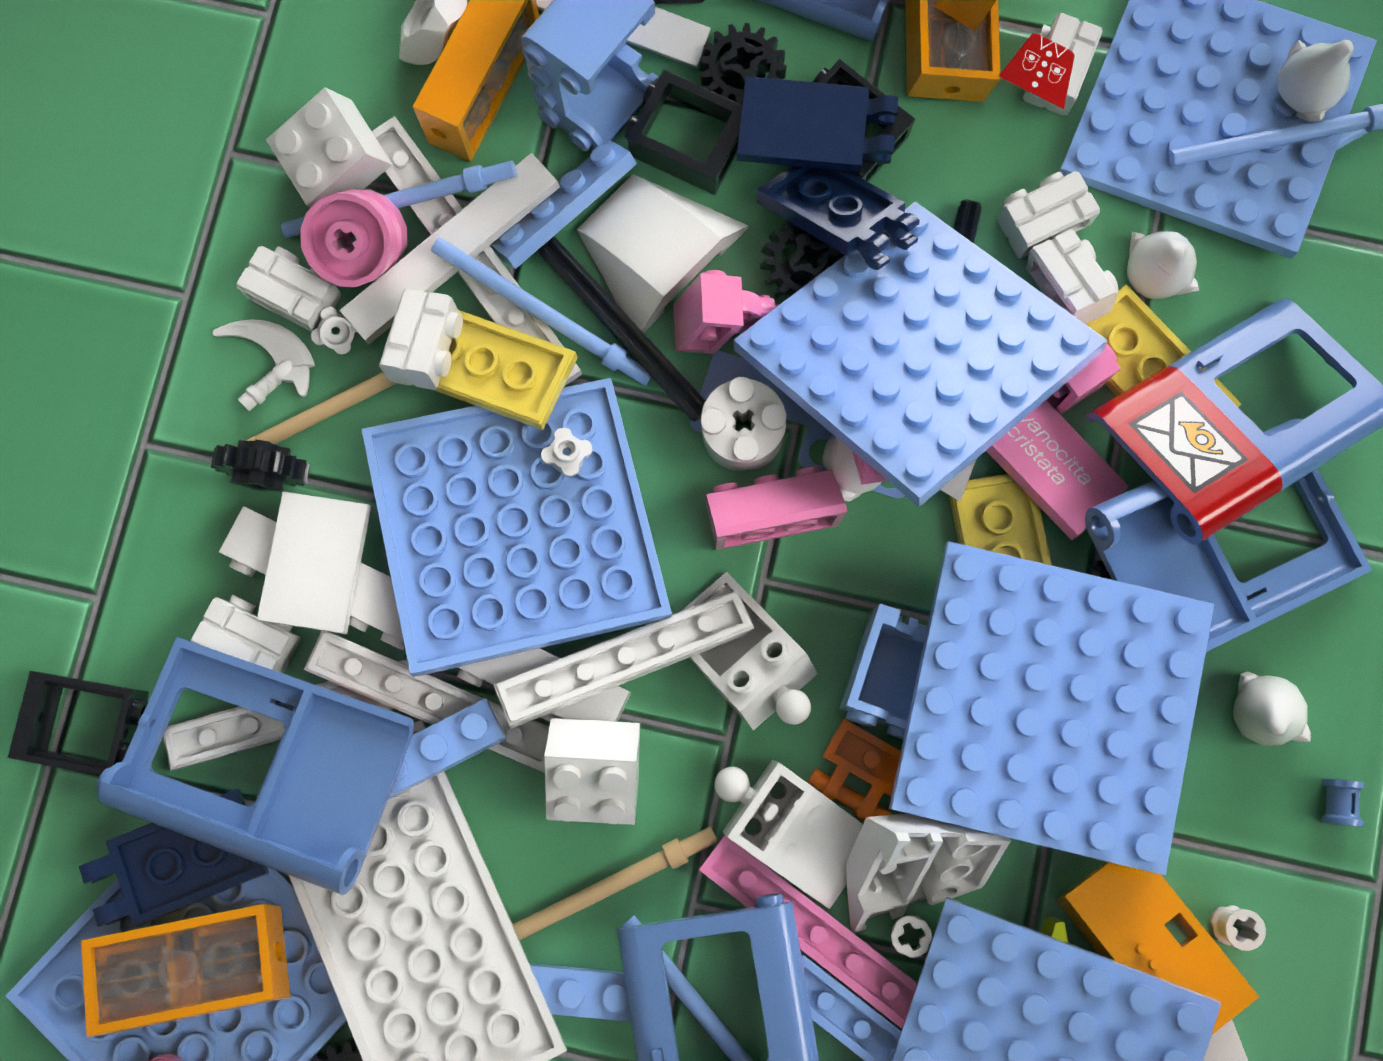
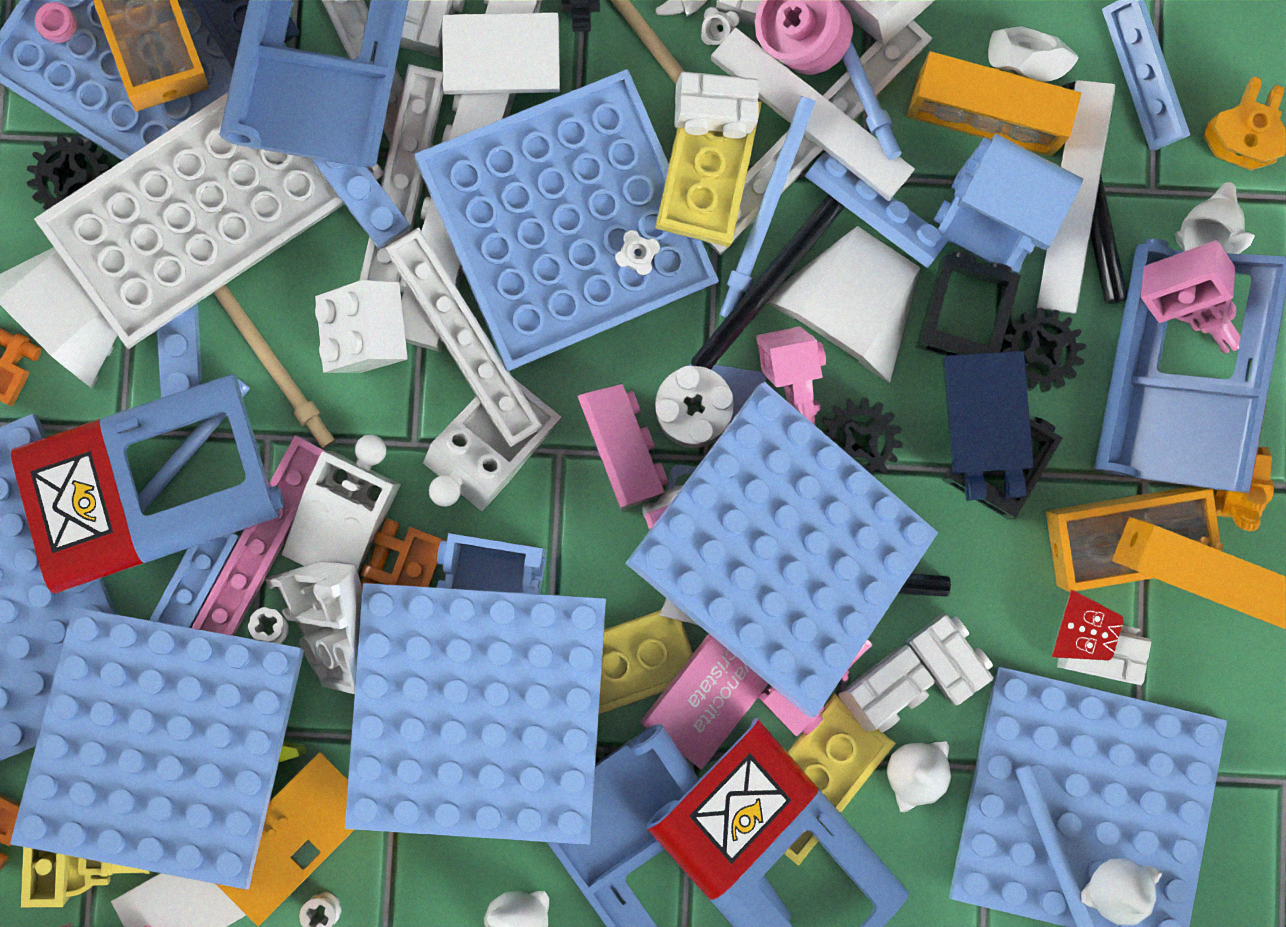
camera: 80 degrees right, 5 degrees up
dark blue tile [757,166,920,270] -> none

